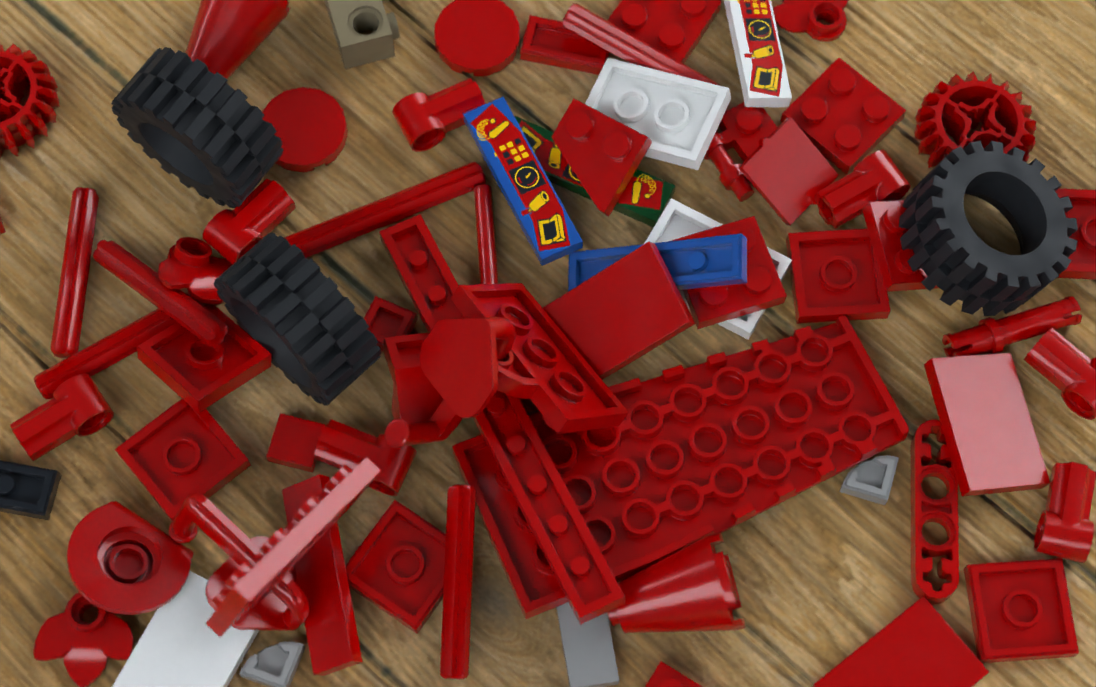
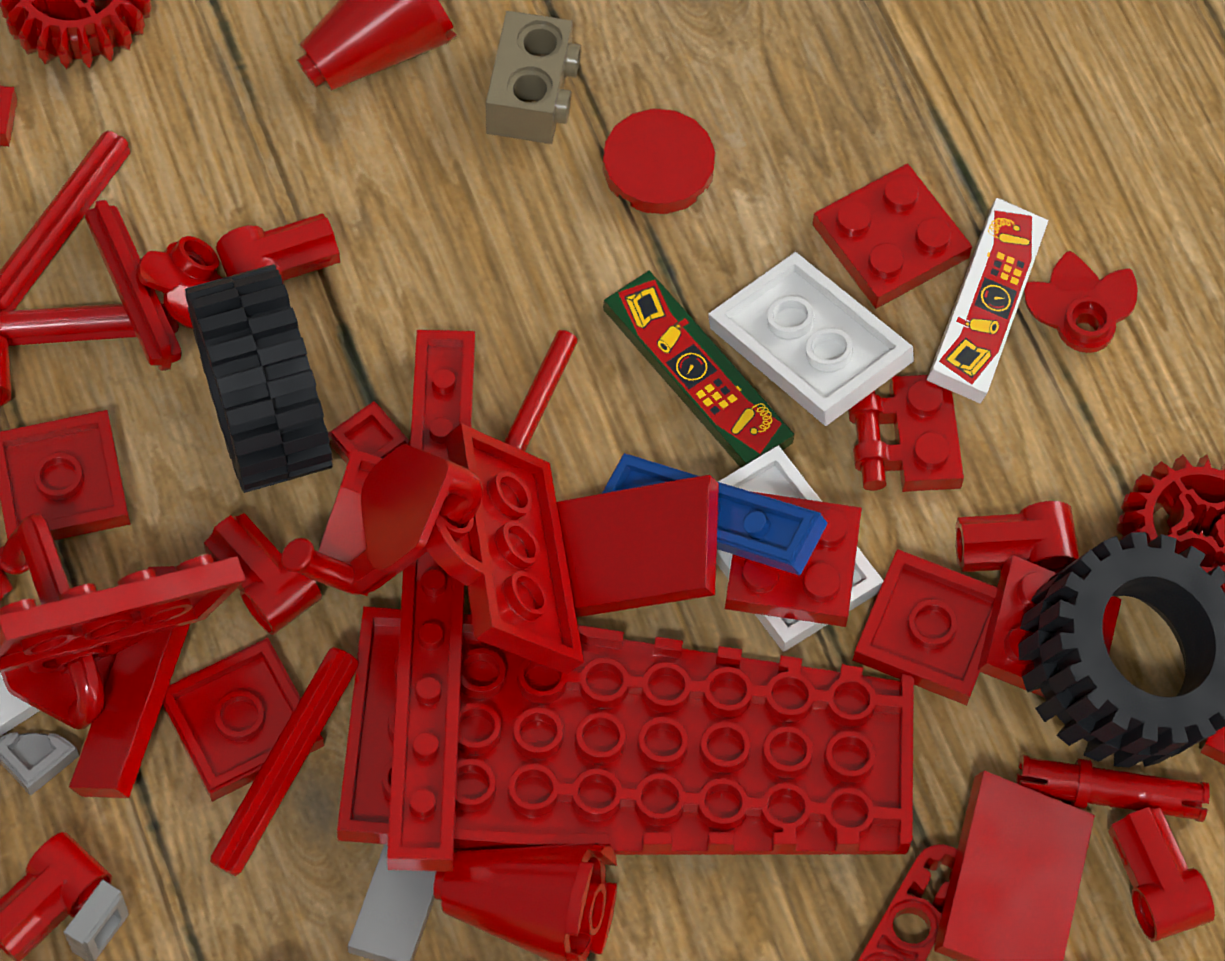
camera: 25 degrees right, 5 degrees down
black tyre [111,47,283,208] -> none
red plate [137,304,272,413] -> none
red tile [262,87,348,173] -> none
red tile [266,413,325,473] -> none
red axle [284,162,486,258] -> none
red piece [392,78,485,152] -> none
tile [463,96,583,266] -> none
red tile [520,15,610,75] -> none
red wing [551,98,652,217] -> none
red axle [563,3,721,86] -> none
red piece [738,117,839,225] -> none
red plate [780,57,906,175] -> none
light grey tile [839,455,899,505] -> none

